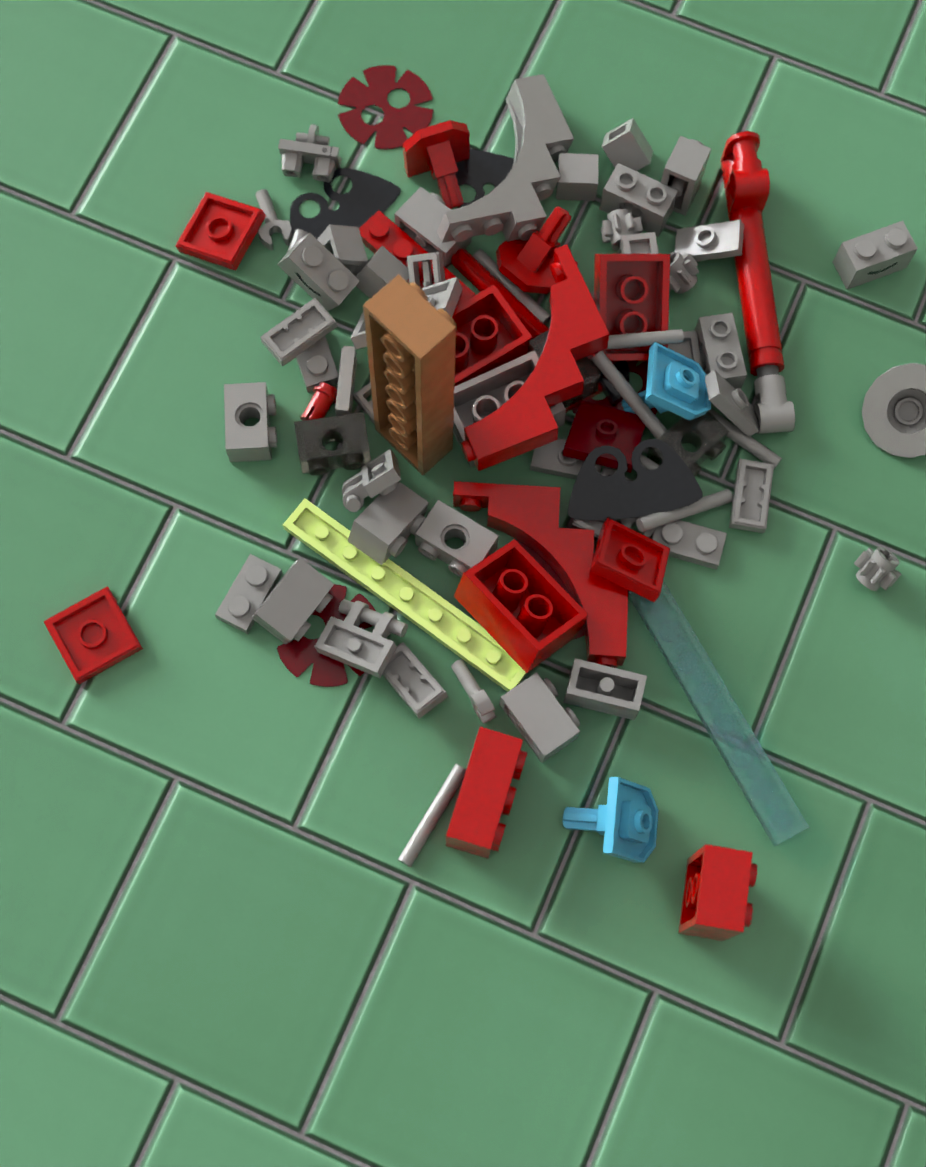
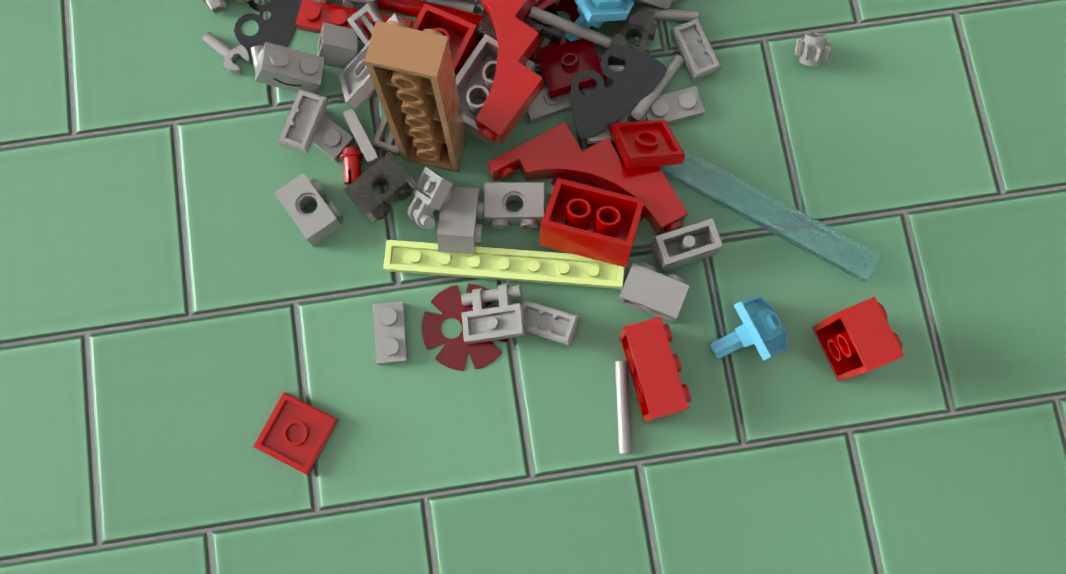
camera: 30 degrees left, 5 degrees up
red tile [175,192,266,271] -> none
light grey brick [251,558,334,644] -> none
light grey panel [317,224,368,276] -> none
light grey bar [451,659,496,724] -> none

